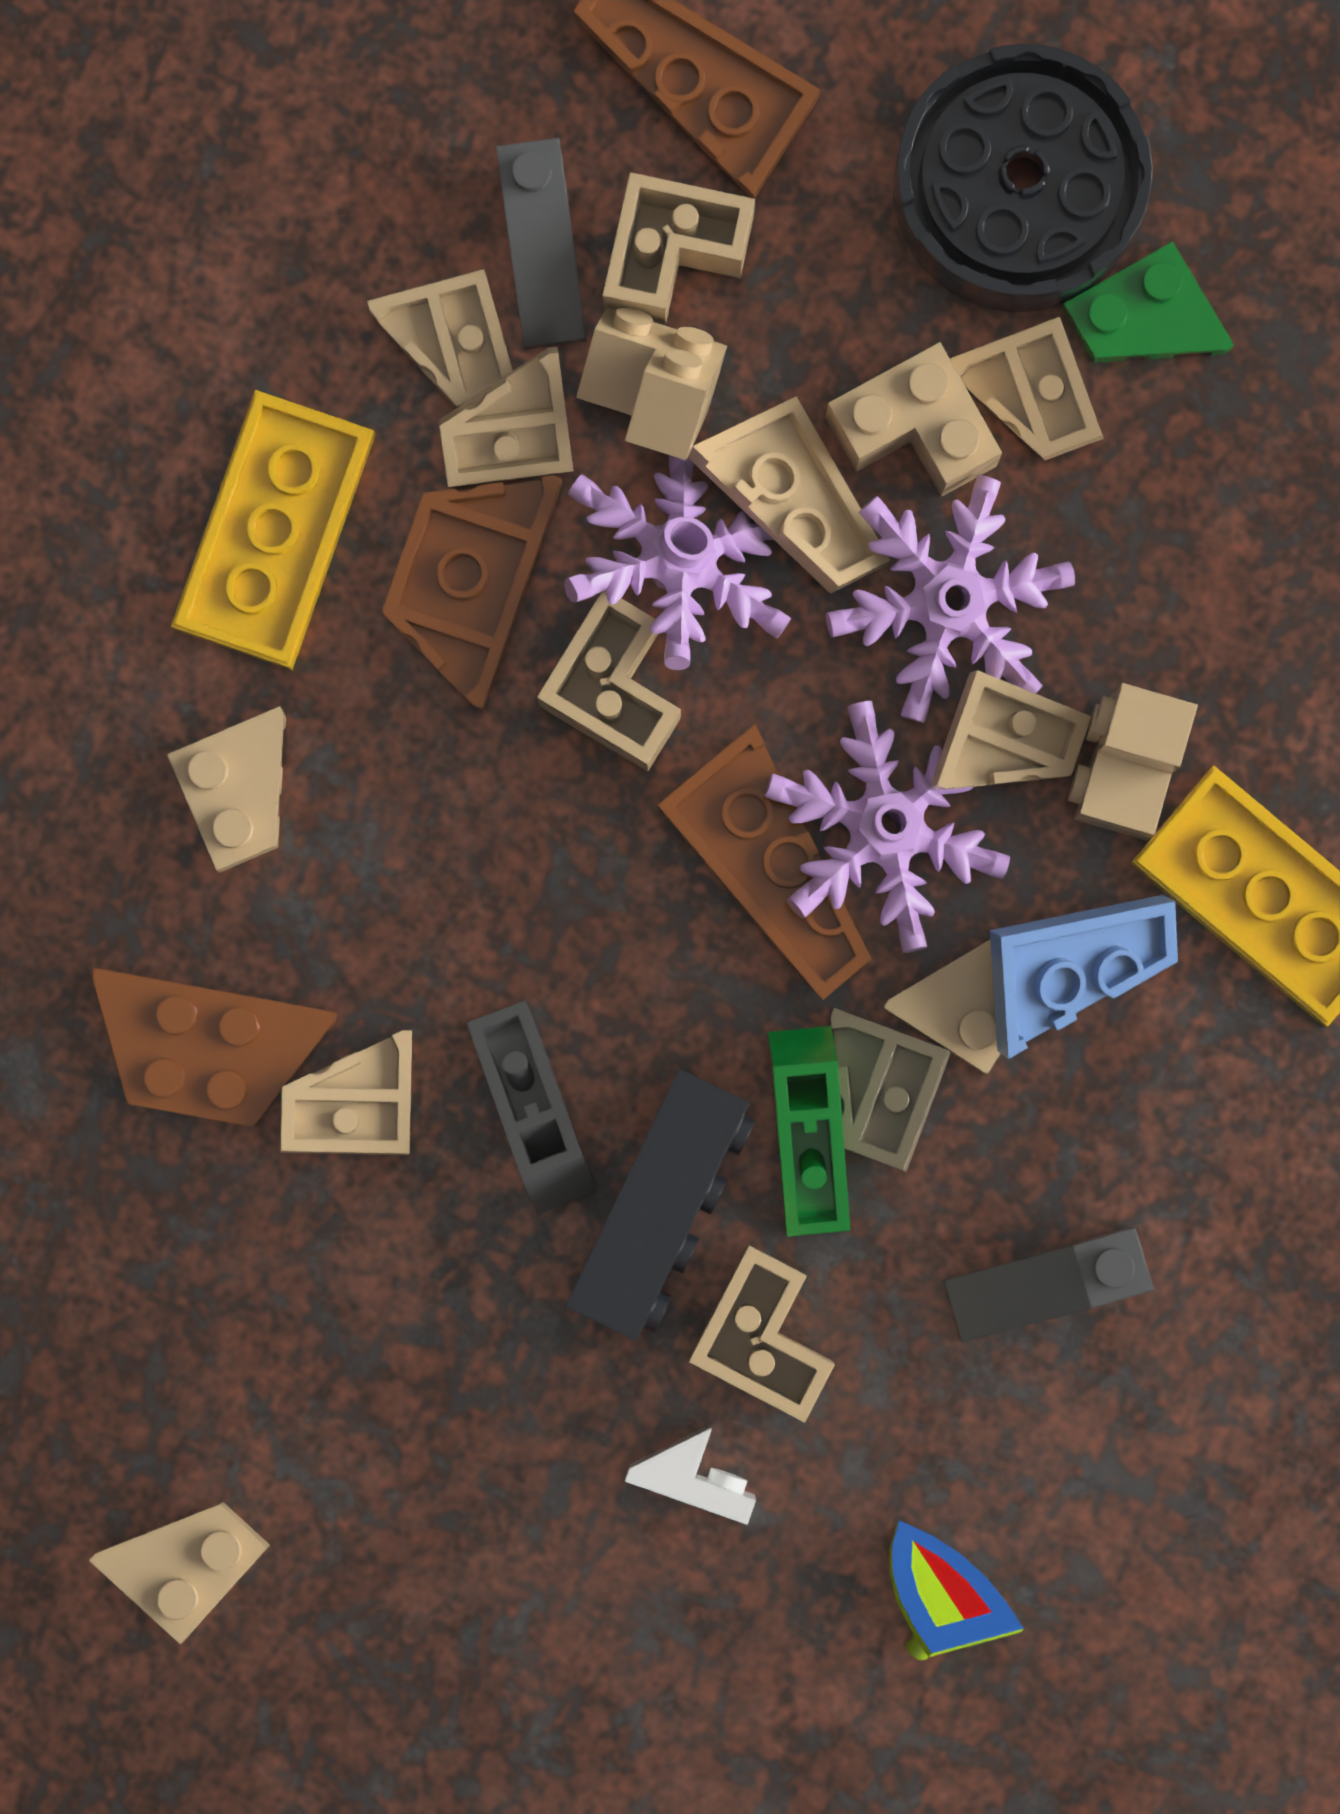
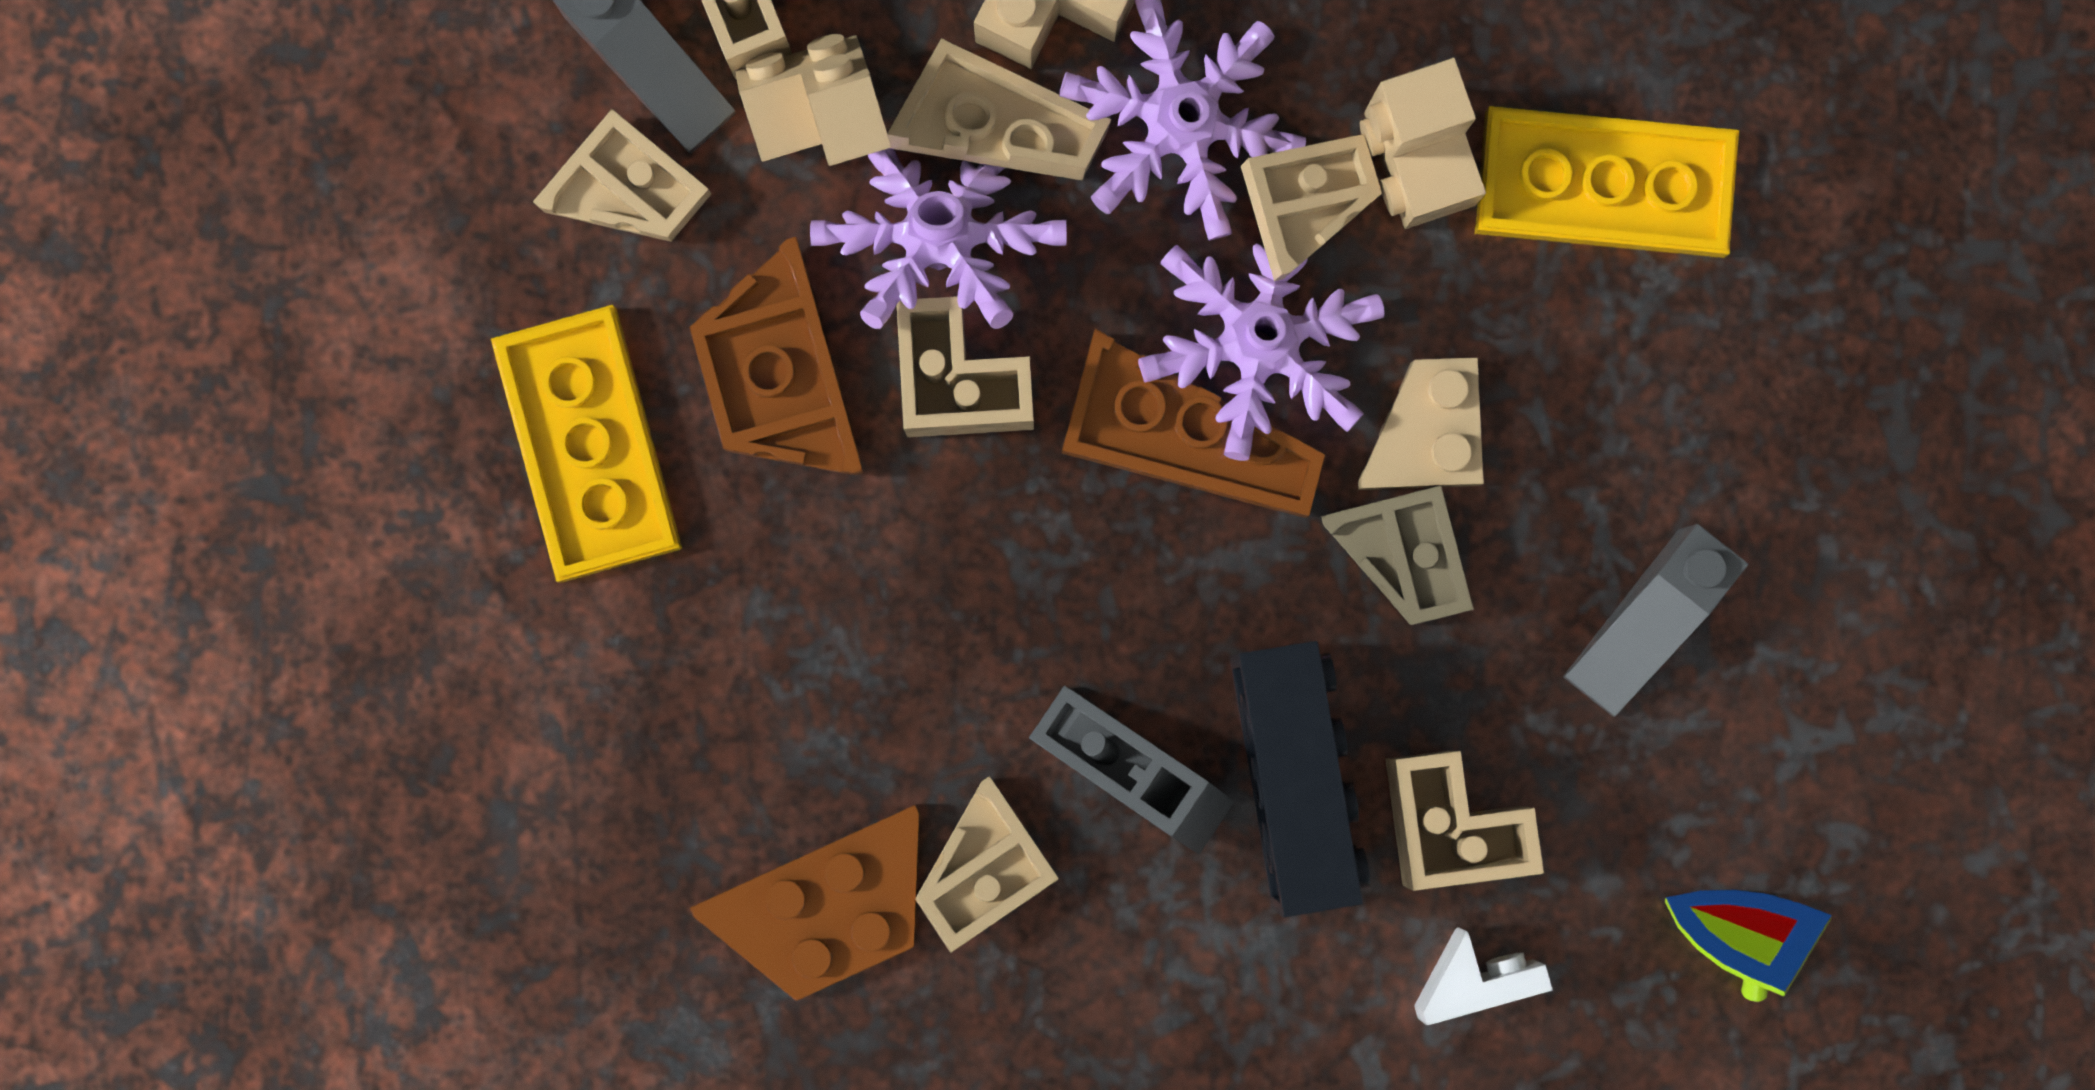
camera: 40 degrees left, 0 degrees up
tan wing [167,706,286,873] -> none
tan wing [439,347,574,487] -> none
green slope [768,1026,850,1237] -> none
medium blue wing [990,895,1178,1059] -> none

